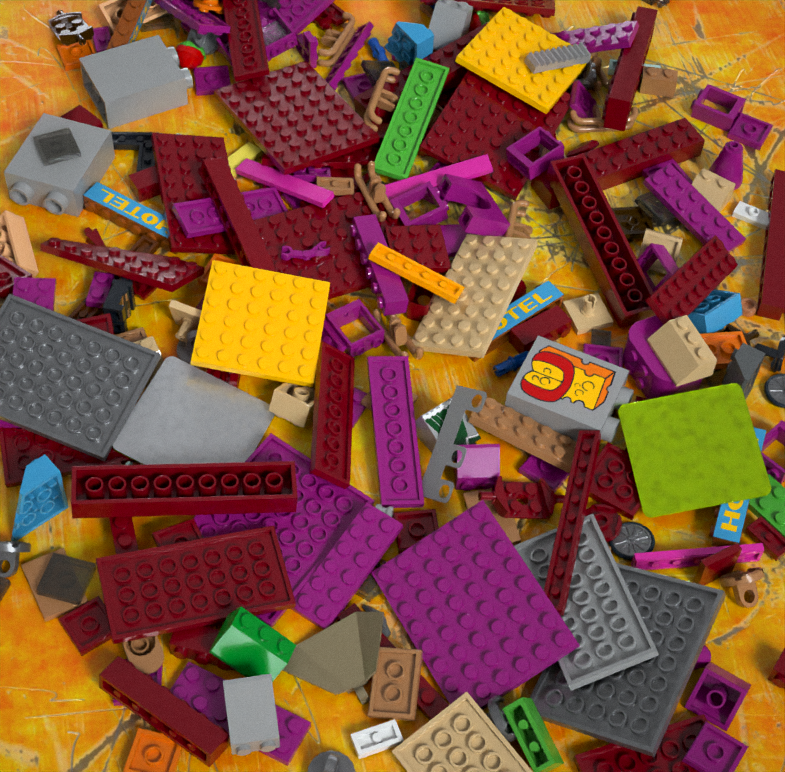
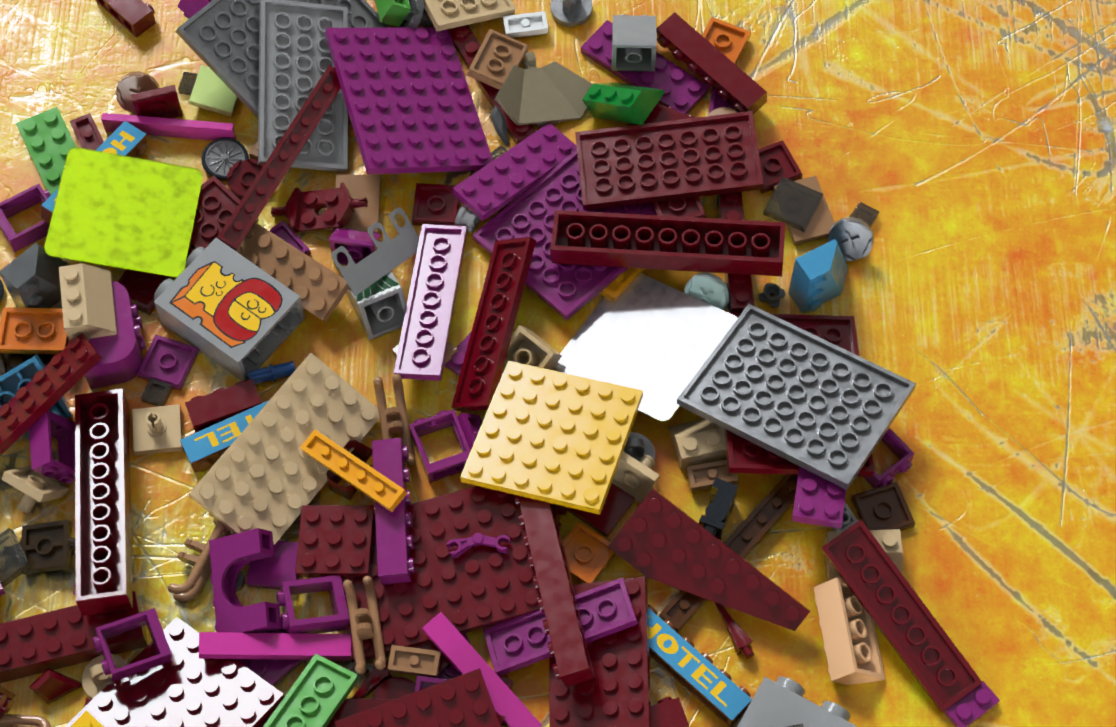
camera: 165 degrees left, 10 degrees up
magenta plate [86,271,115,308] -> none

